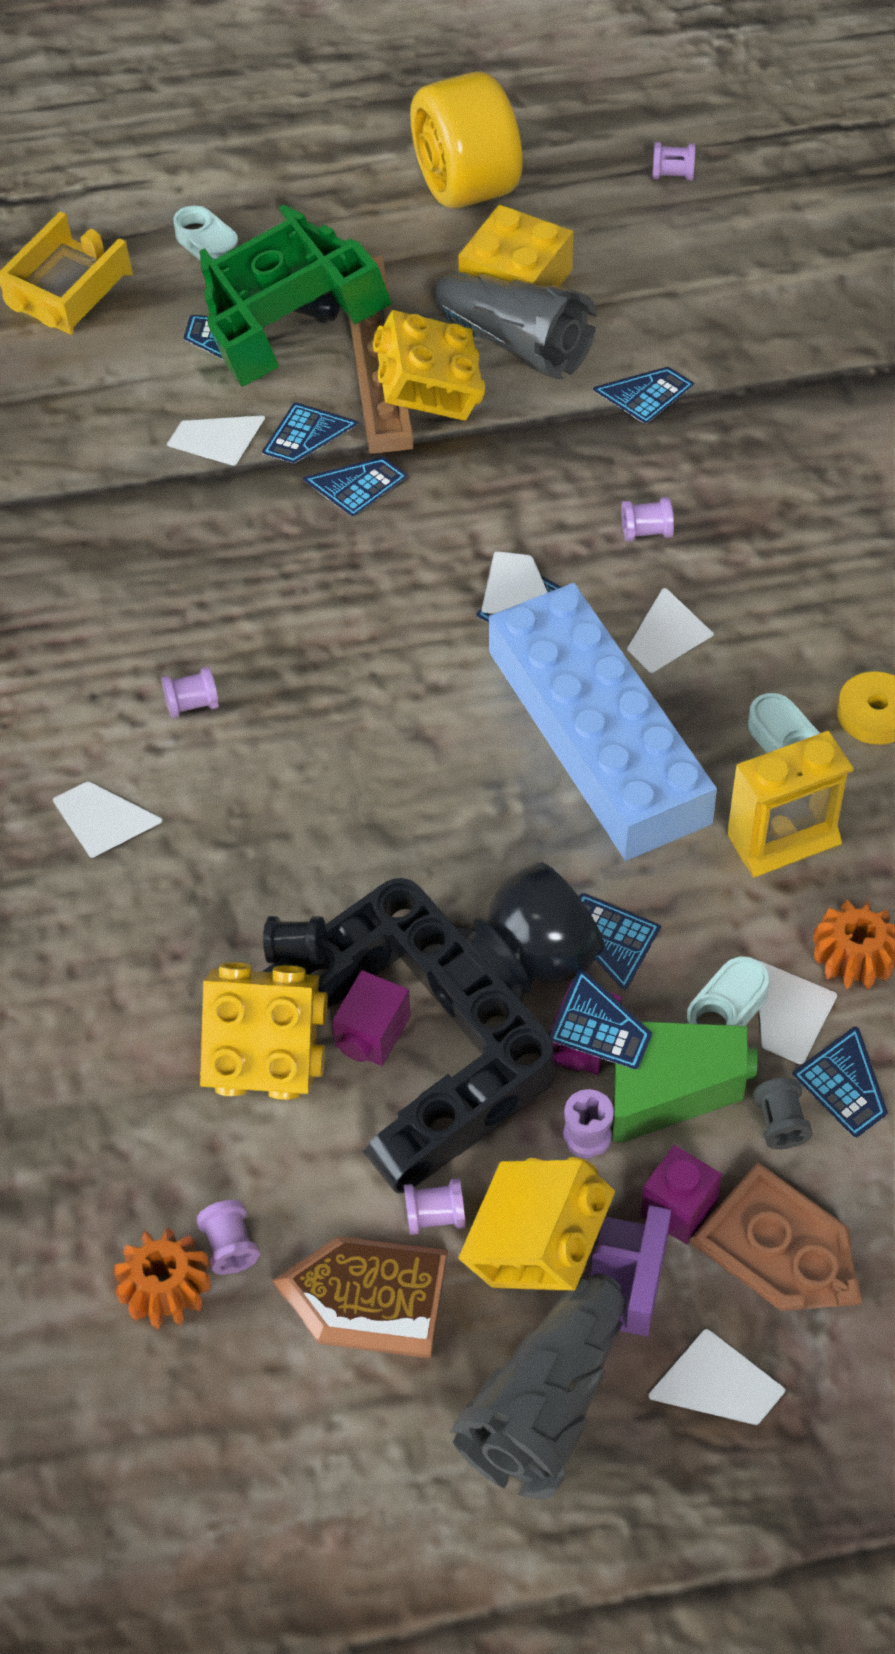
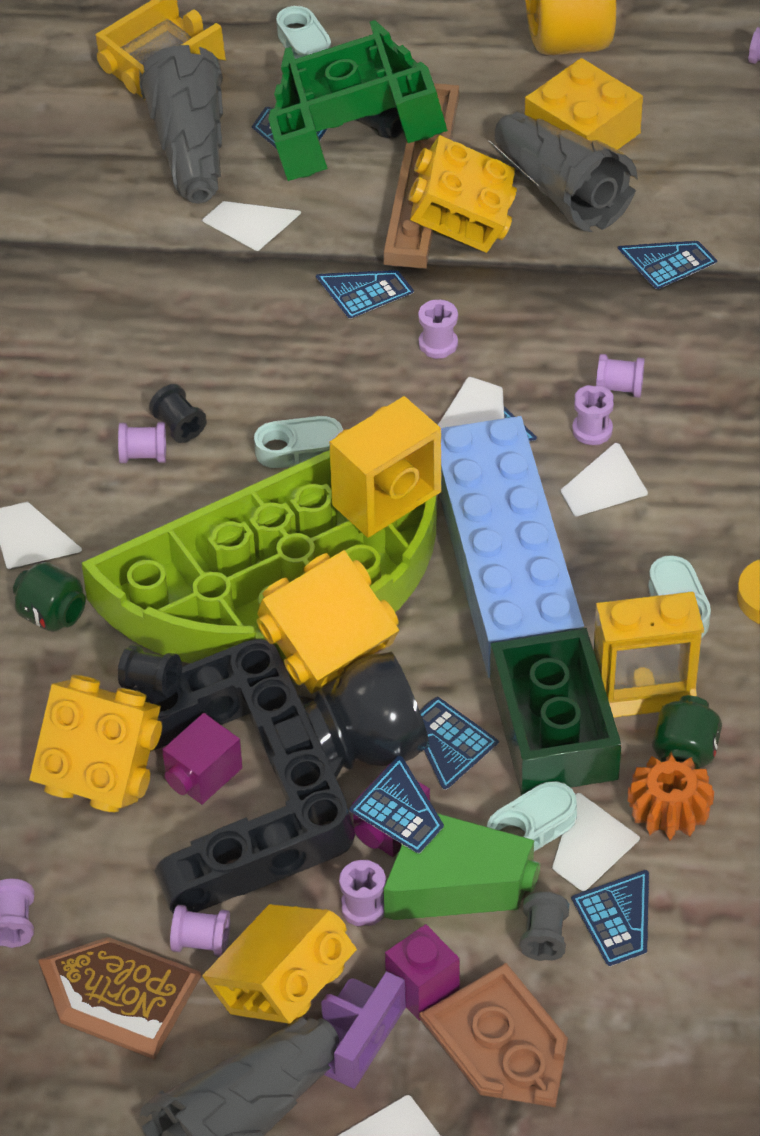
camera: 15 degrees right, 5 degrees down
dark blue sticker [262,402,359,463] -> none
none -> dark green head [13,562,86,632]
none -> lime brick [81,450,437,665]
none -> dark grey cone [139,45,223,204]
none -> black bush [149,384,207,443]
none -> light aqua piece [254,416,343,468]
none -> yellow brick [257,550,399,694]
none -> yellow brick [329,396,441,538]
none -> lavender bush [418,299,458,359]
none -> dark green brick [490,628,622,796]
none -> lavender bush [572,385,614,445]
none -> dark green head [652,695,722,769]

